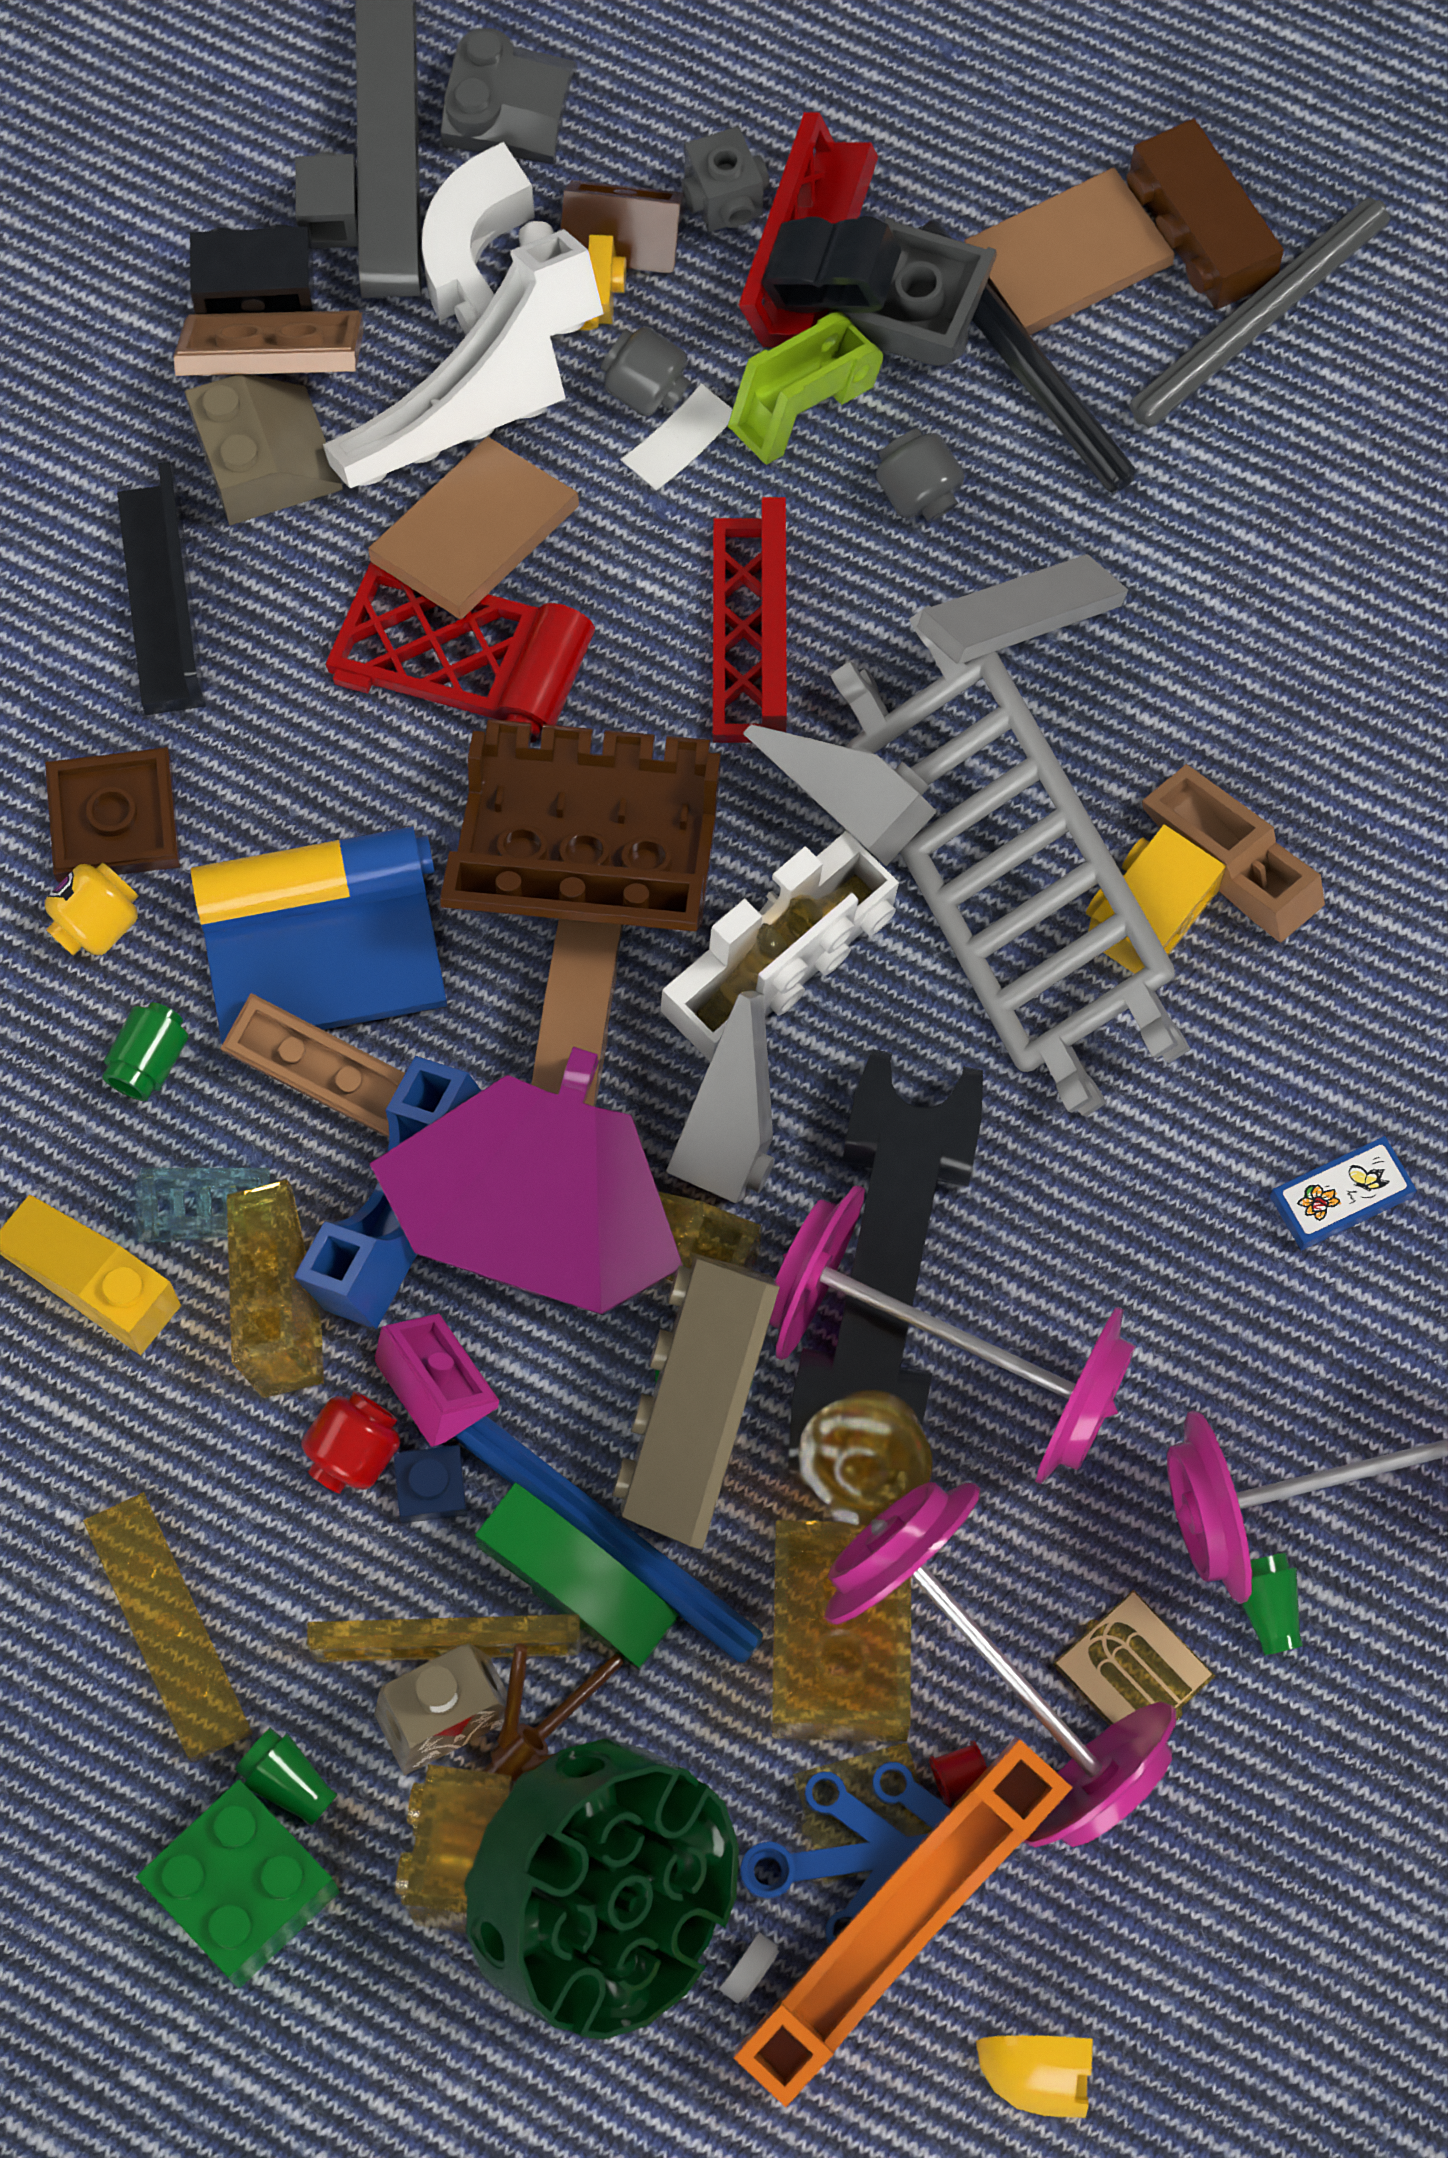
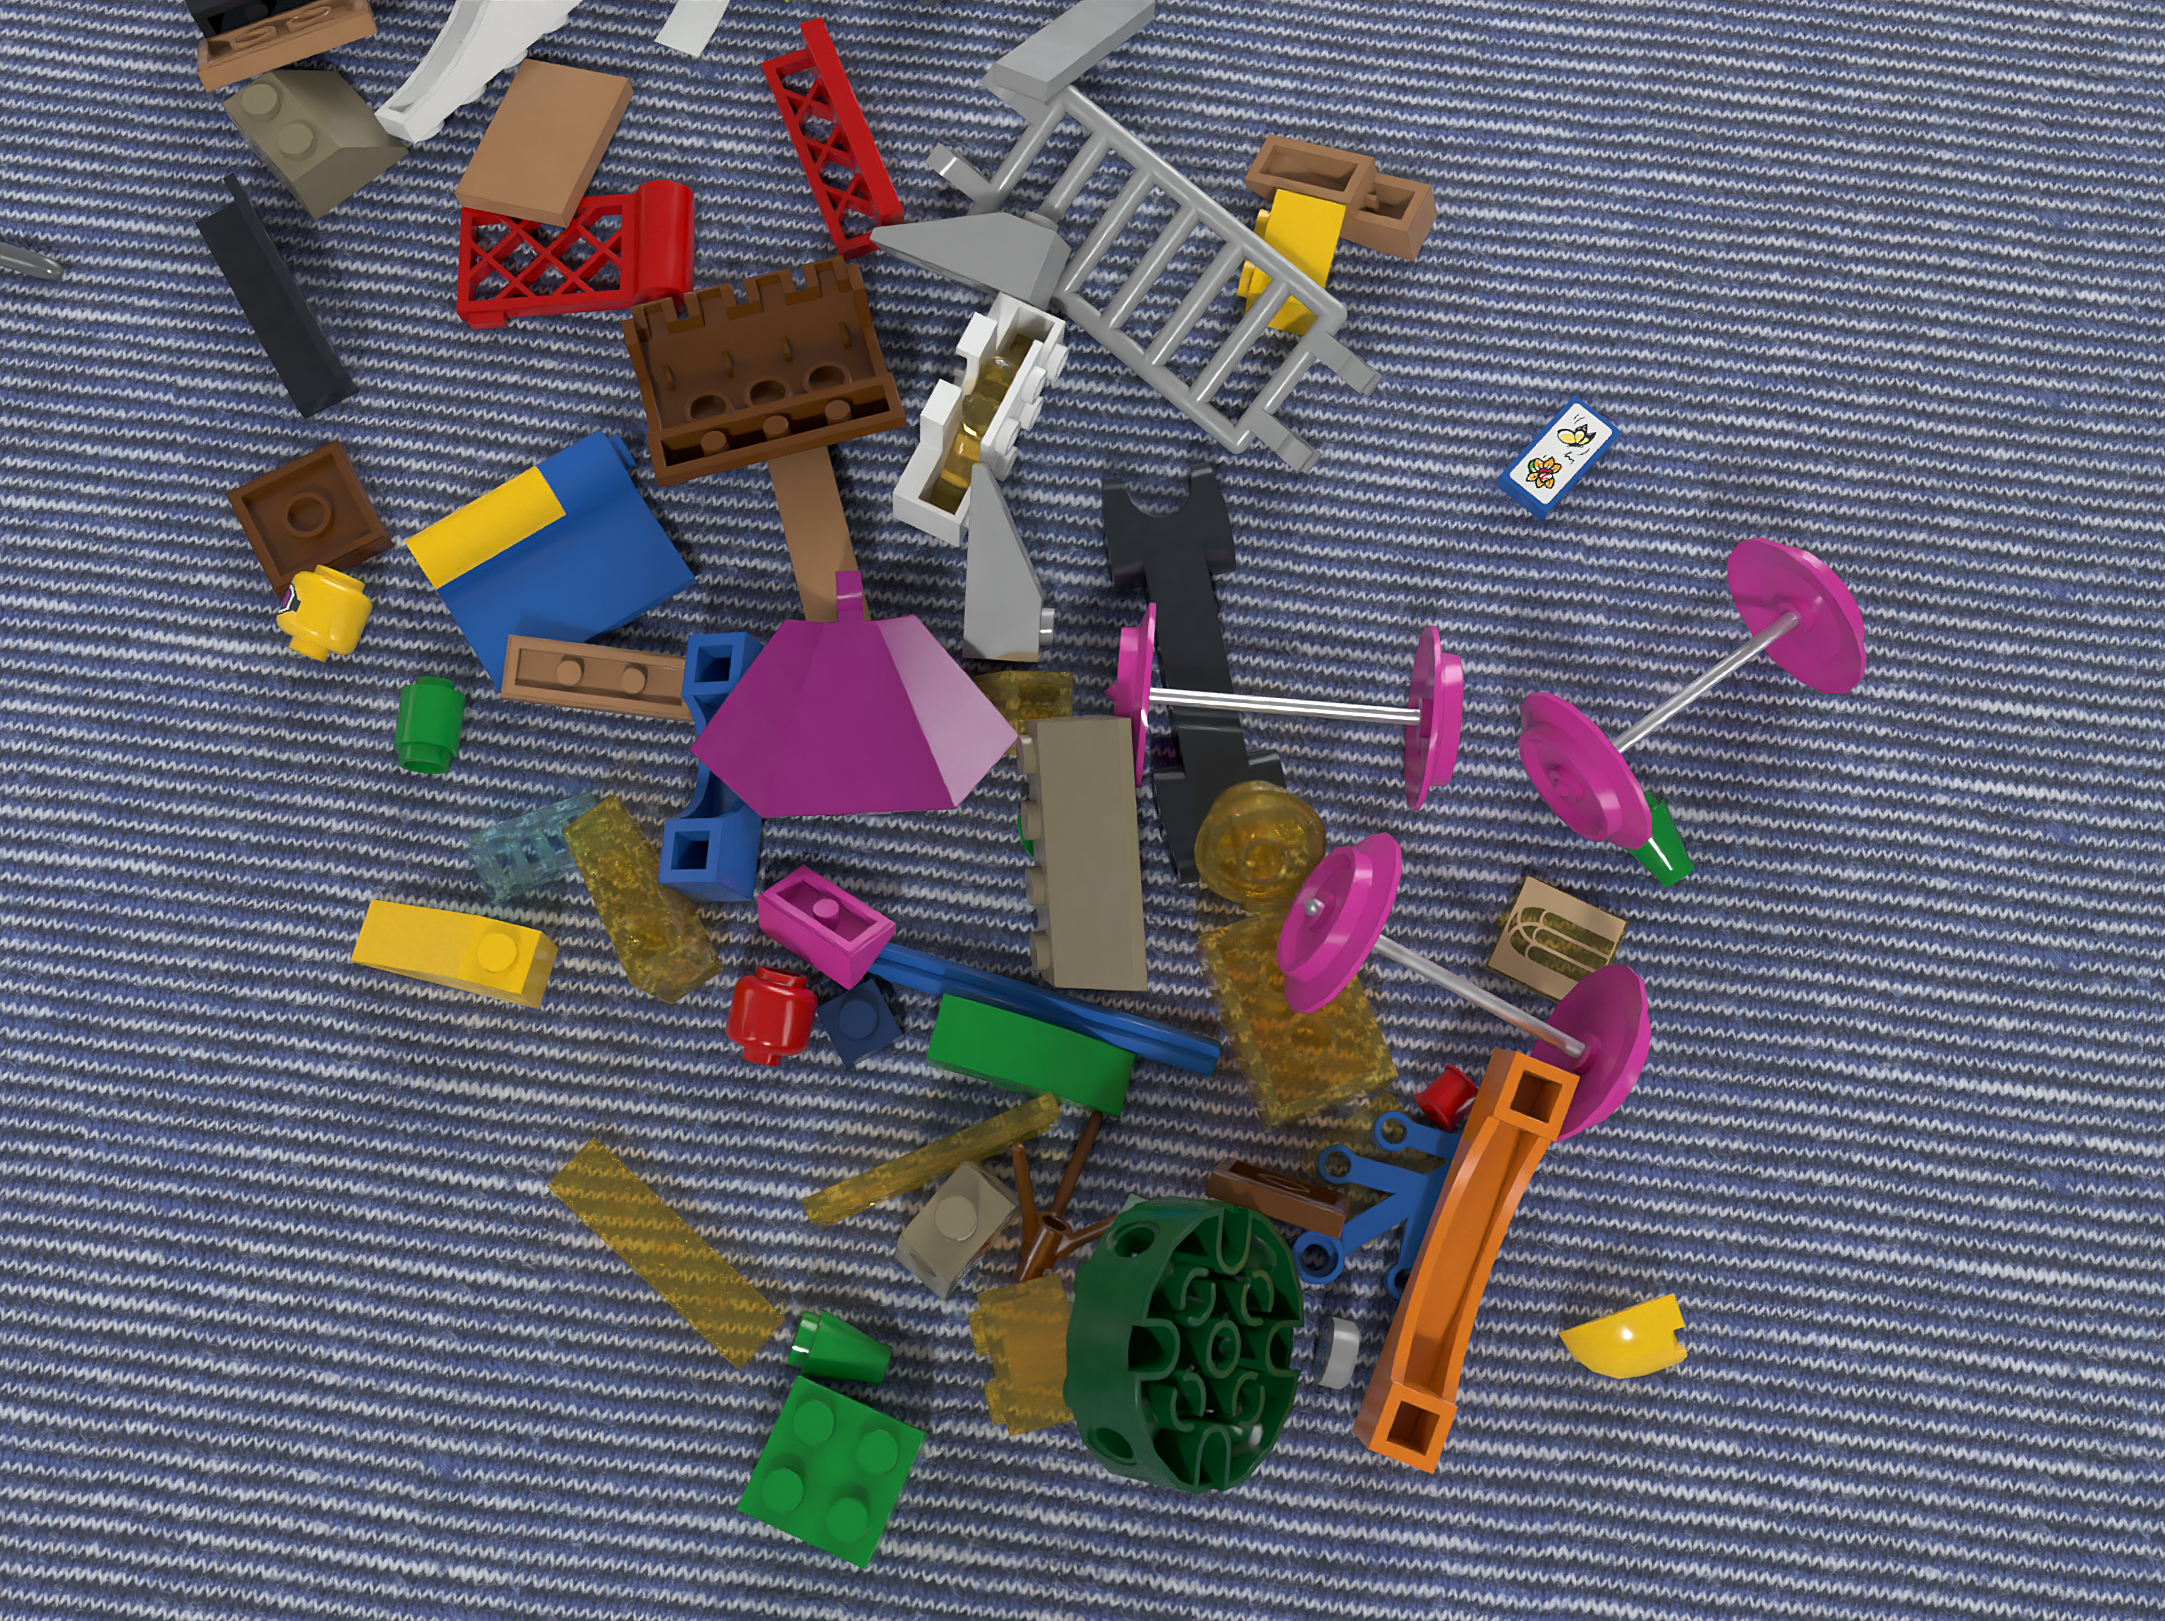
camera: 25 degrees left, 5 degrees up
none -> reddish brown tile [1205,1156,1351,1239]

